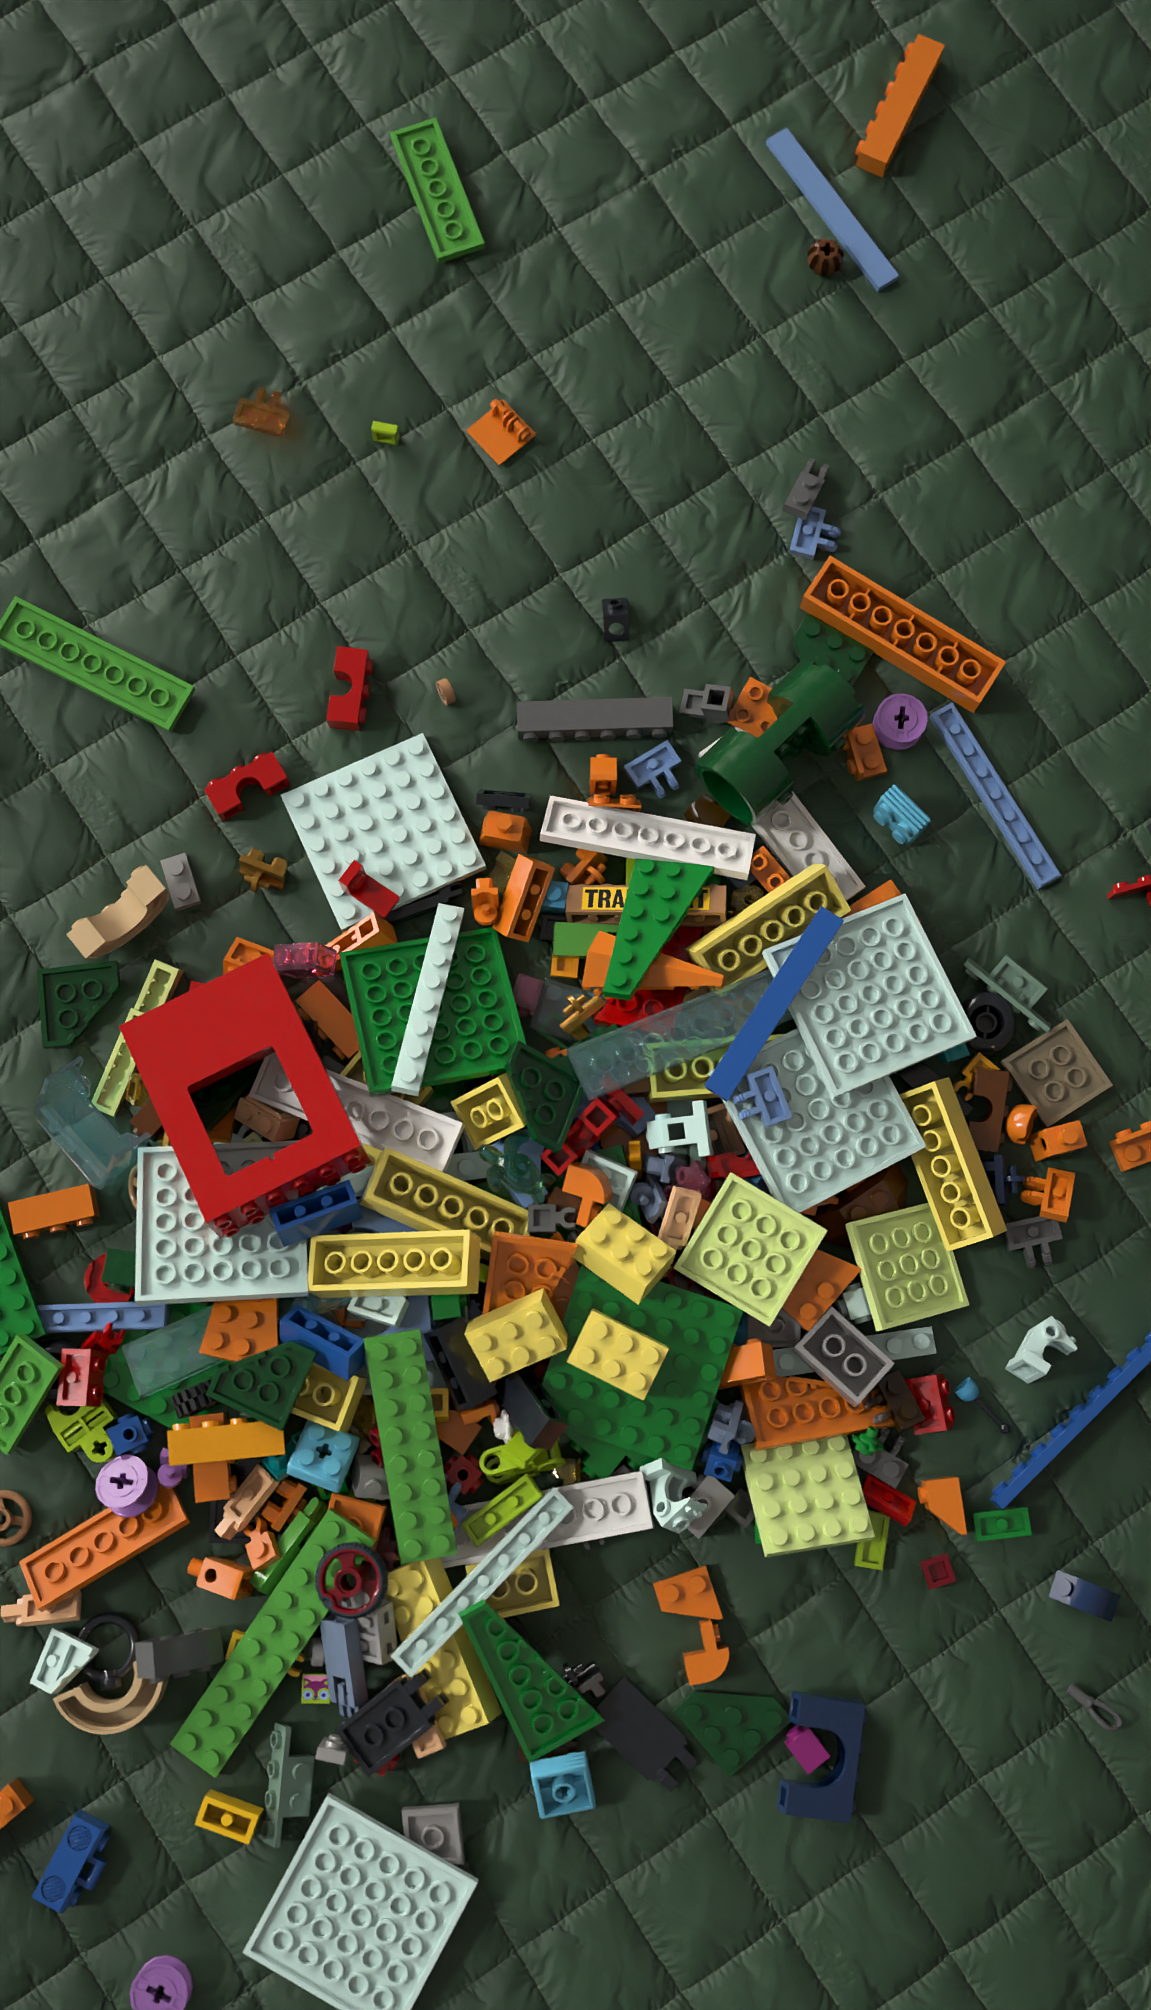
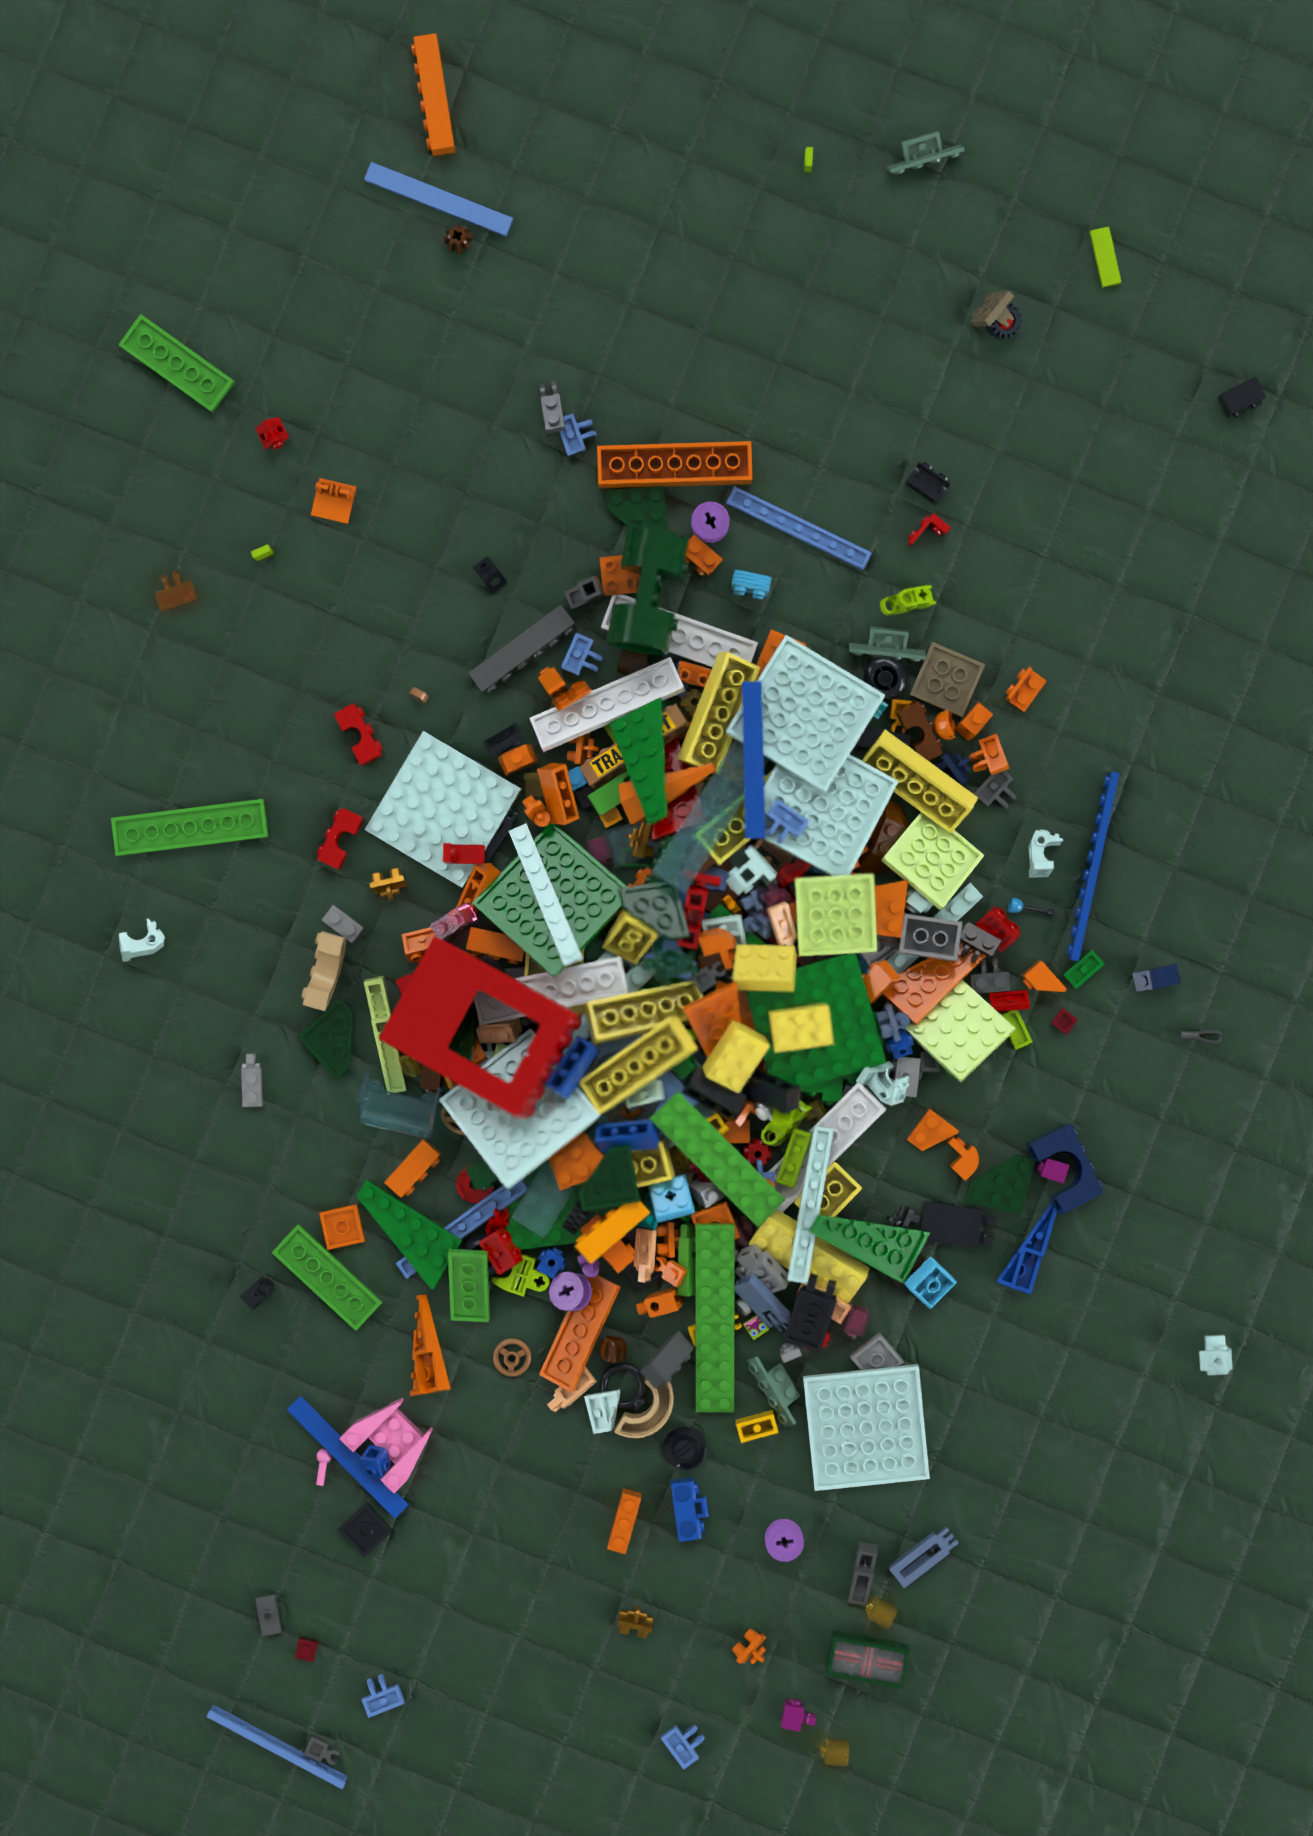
camera: 30 degrees left, 10 degrees up
dark red wheel [315,1542,388,1619] -> none
green plant [852,1426,884,1456] -> none
none -> red brick [255,417,289,450]
none -> reddish brown piece [599,1335,627,1363]
none -> black hat [662,1426,706,1470]
none -> clear pink brick [841,1303,870,1338]
none -> lime piece [880,585,936,615]
none -> blue wedge [996,1202,1057,1294]

